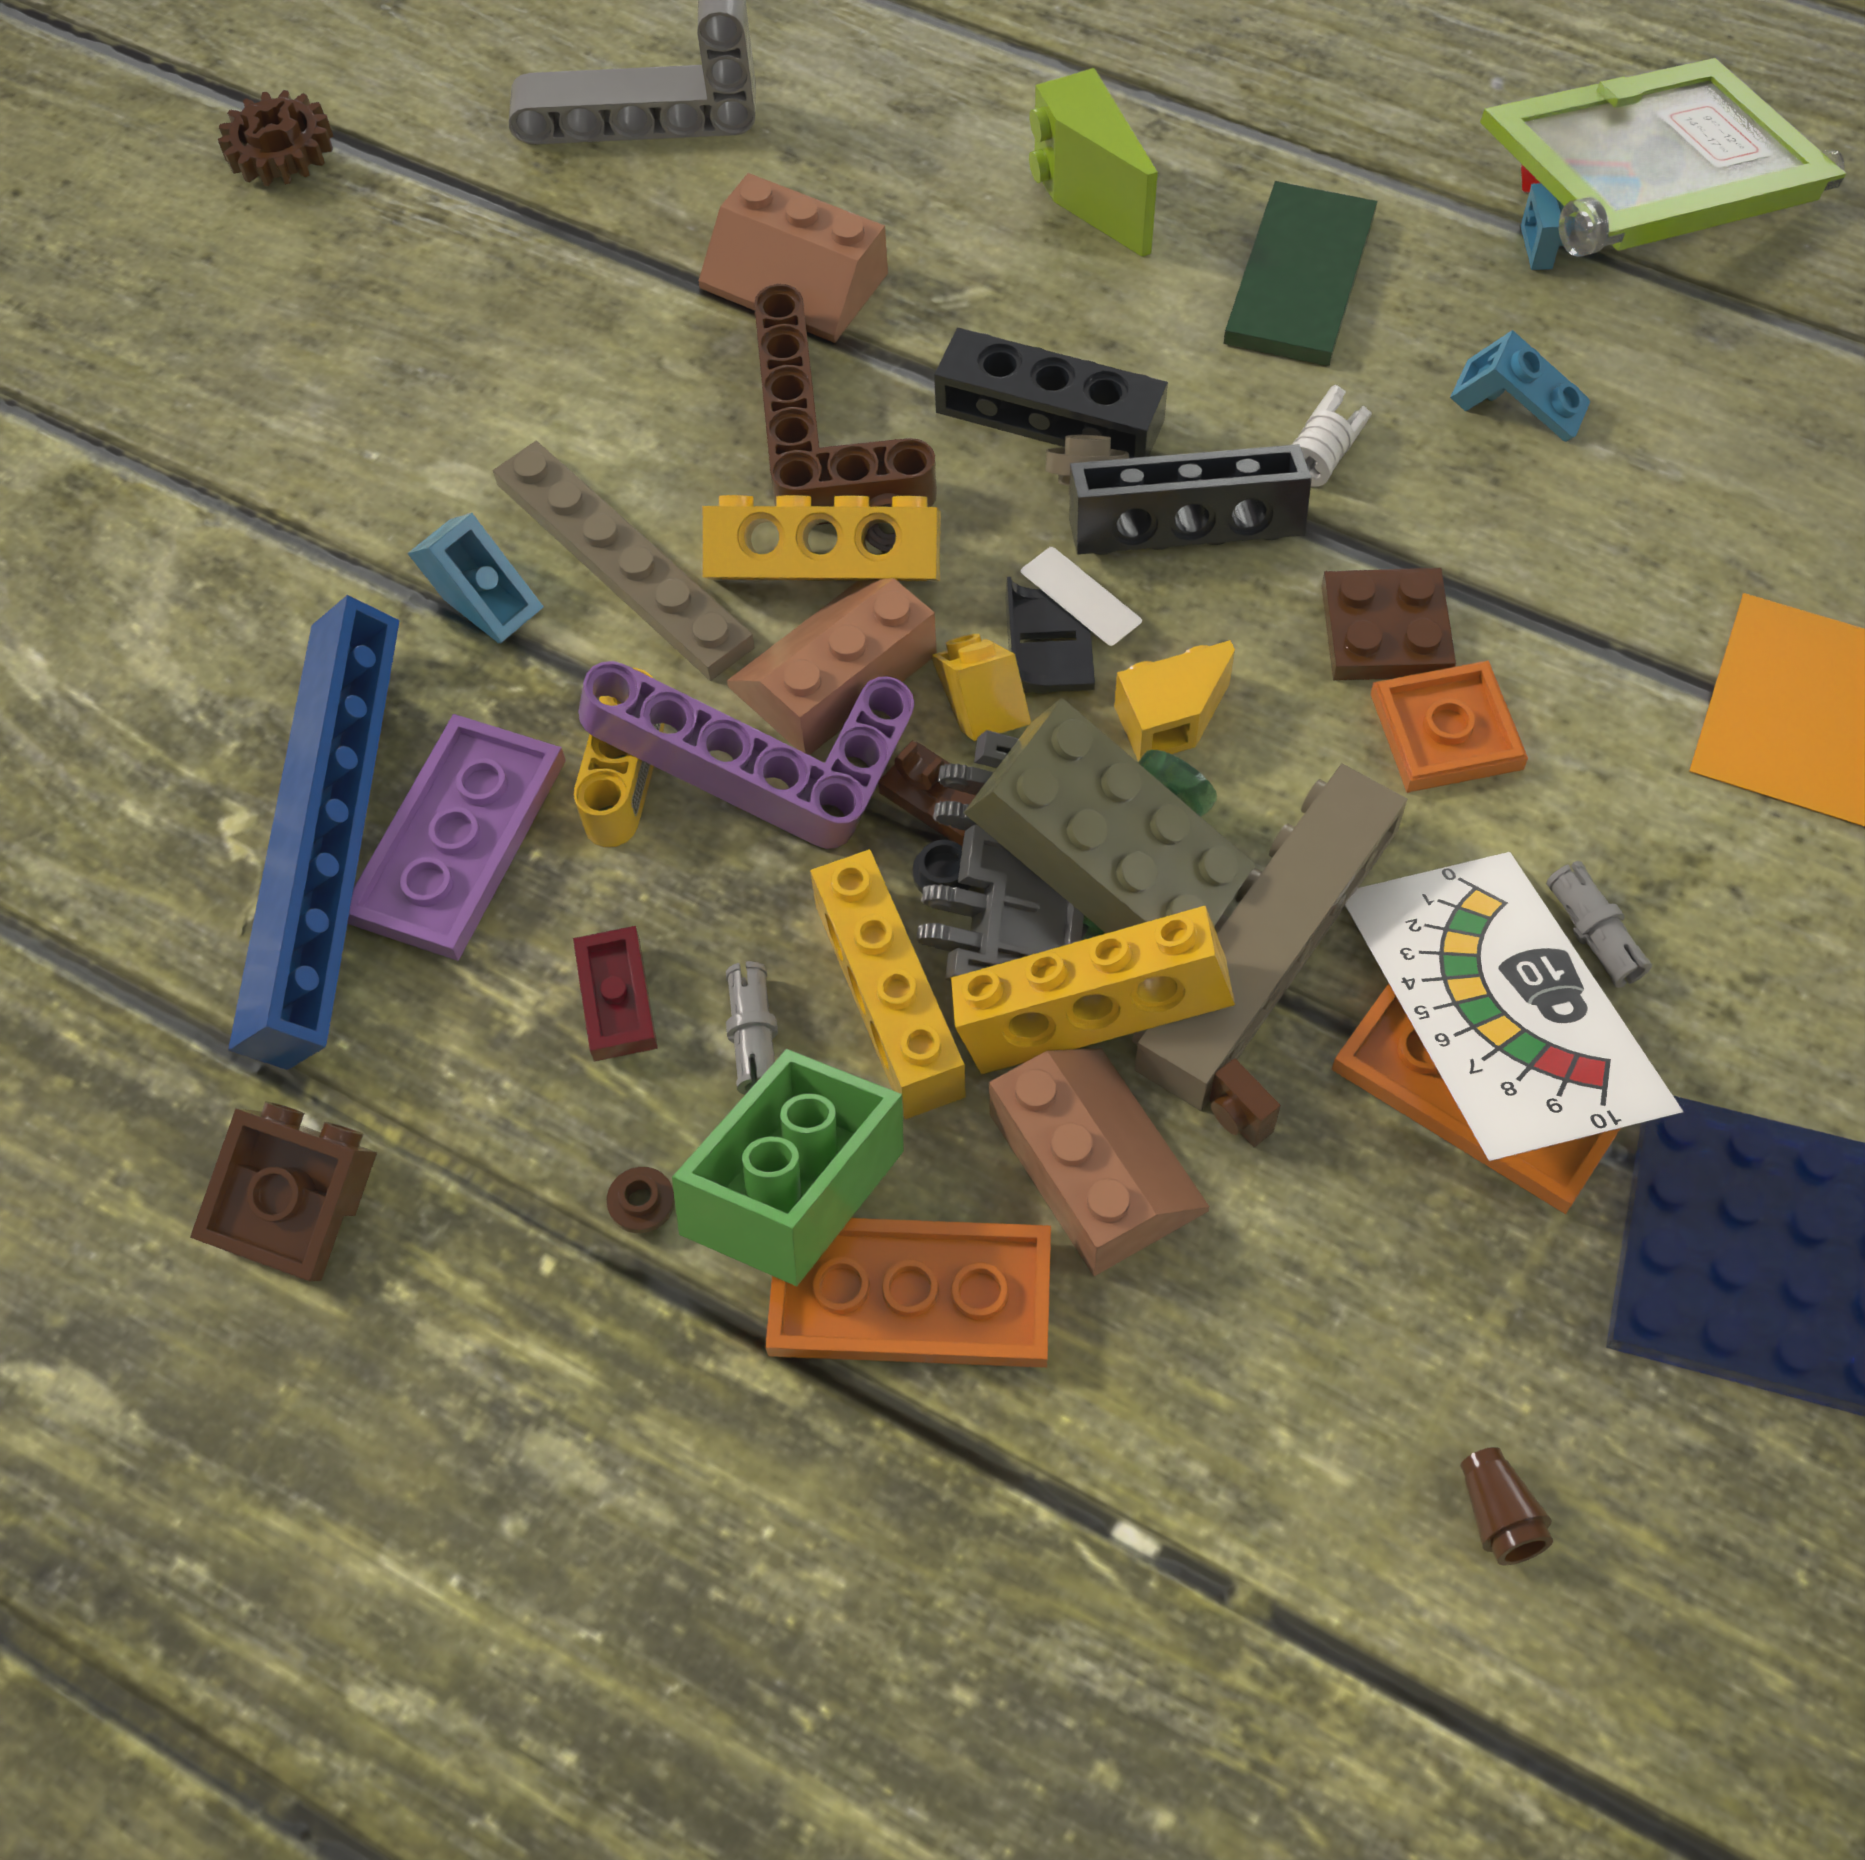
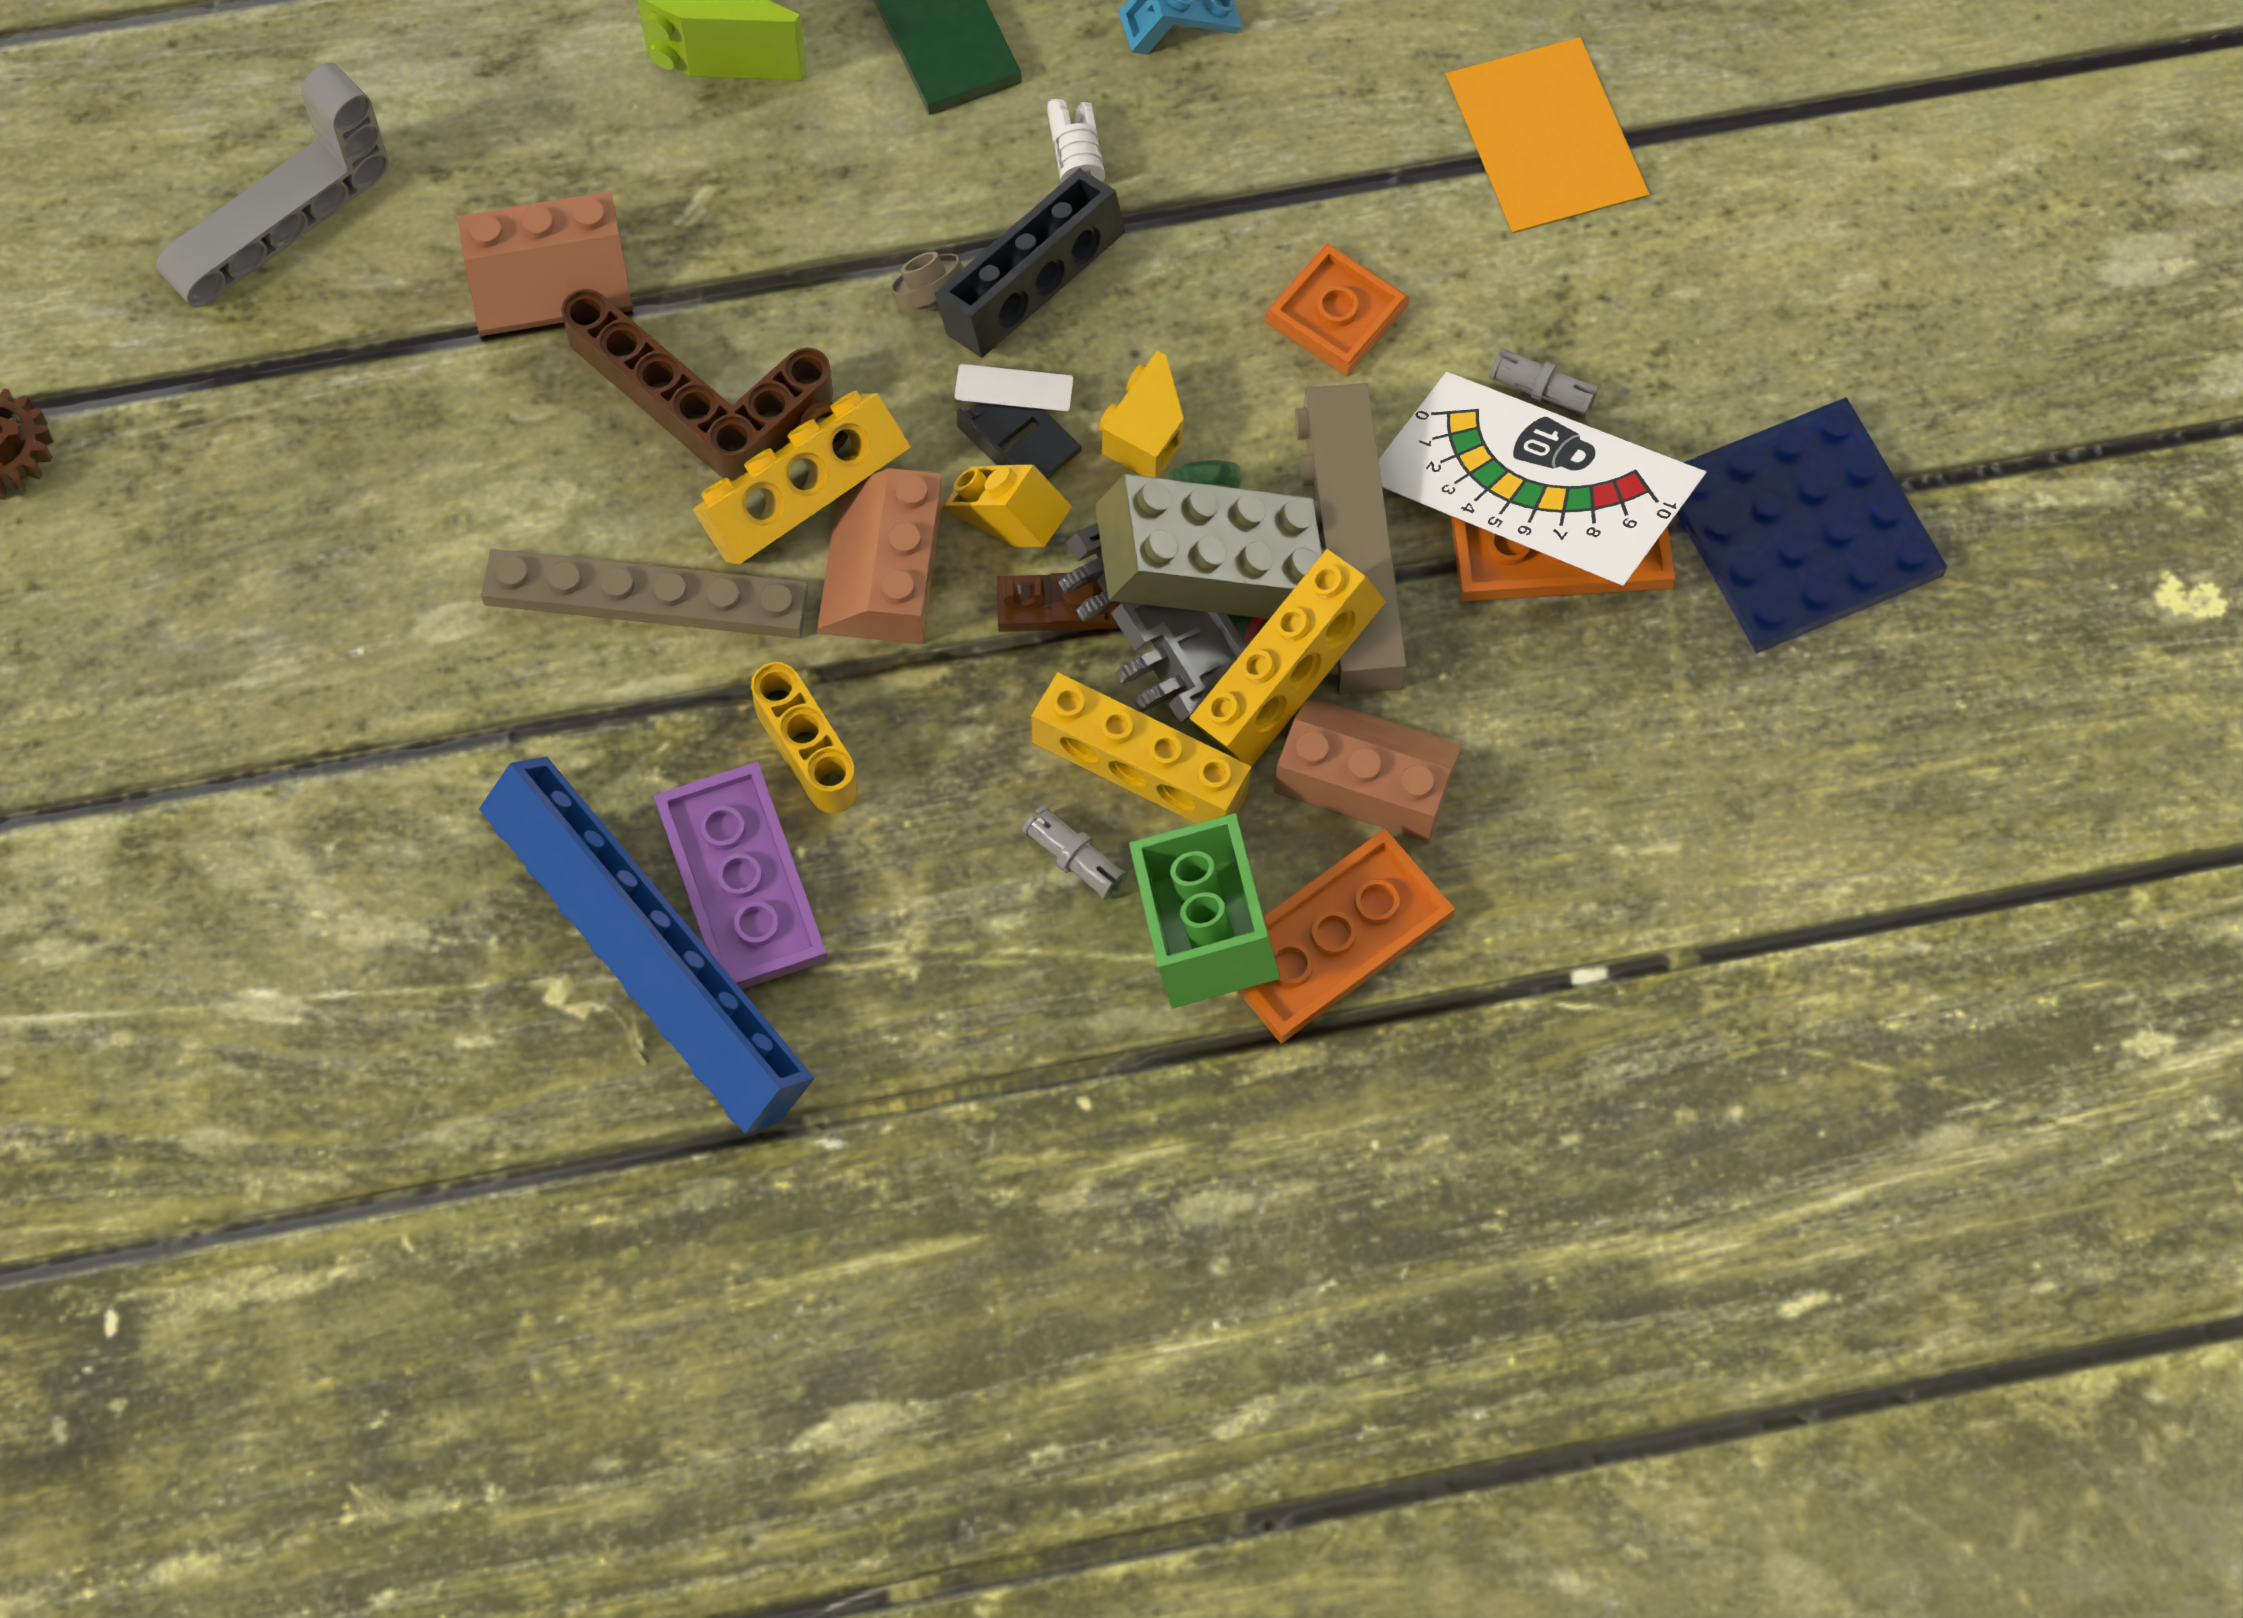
camera: 45 degrees left, 5 degrees up
reddish brown plate [190,1101,377,1281] -> none
dark azure slope [407,513,544,643] -> none
dark red plate [573,926,658,1062] -> none
medium lavender beam [578,661,914,849] -> none
reddish brown plate [606,1167,675,1233] -> none
black plate [912,840,971,894] -> none
black brick [934,327,1168,458] -> none
reddish brown plate [1209,1058,1281,1147] -> none
reddish brown plate [1321,568,1456,681] -> none
reddish brown cone [1460,1447,1553,1566] -> none

